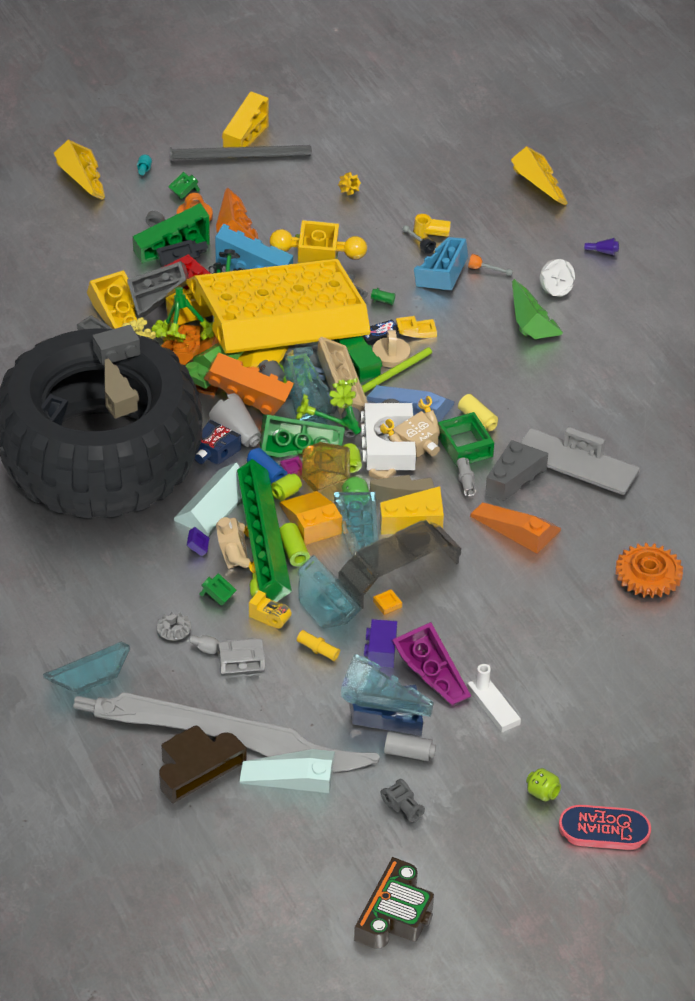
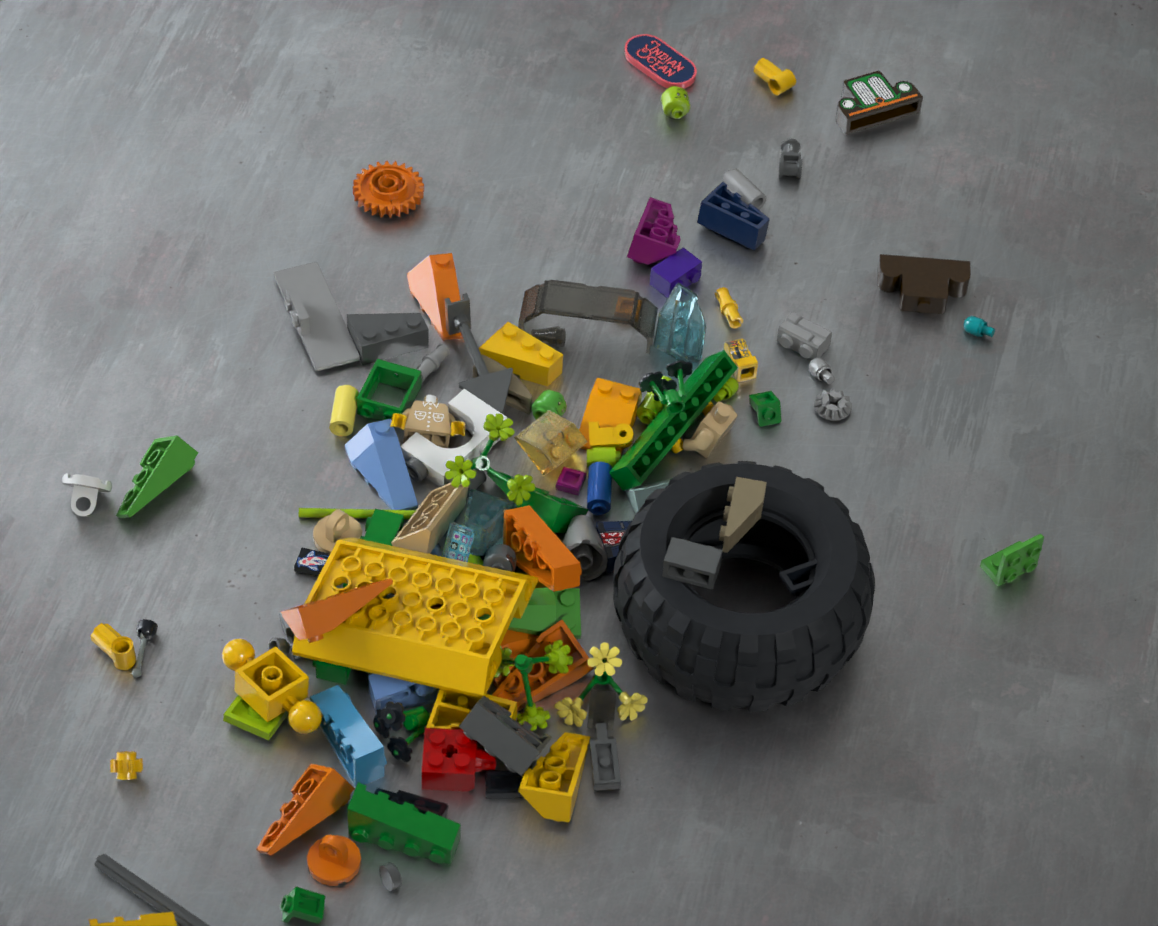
camera: 140 degrees left, 5 degrees up
clear light blue wedge [43,641,130,694] -> none
light grey piece [73,692,379,773] -> none
dark purple plate [187,527,210,556] -> none
light aqua wedge [239,749,335,793] -> none
clear light blue wedge [334,492,379,569] -> none
lime brick [340,443,362,473] -> none
clear light blue wedge [341,654,434,717] -> none
green pin [371,288,396,305] -> none
yellow slope [396,316,437,338] -> none
dark azure wedge [414,237,468,290] -> none
white piece [467,664,521,733] -> none
hinge [468,254,513,276] -> none
none -> orange wedge [281,578,393,643]
none -> dark grey piece [445,293,513,414]
none -> yellow leg [589,422,635,449]
none -> plant [639,360,693,415]
none -> yellow piece [753,57,796,95]
none -> teal cylinder [963,316,995,337]

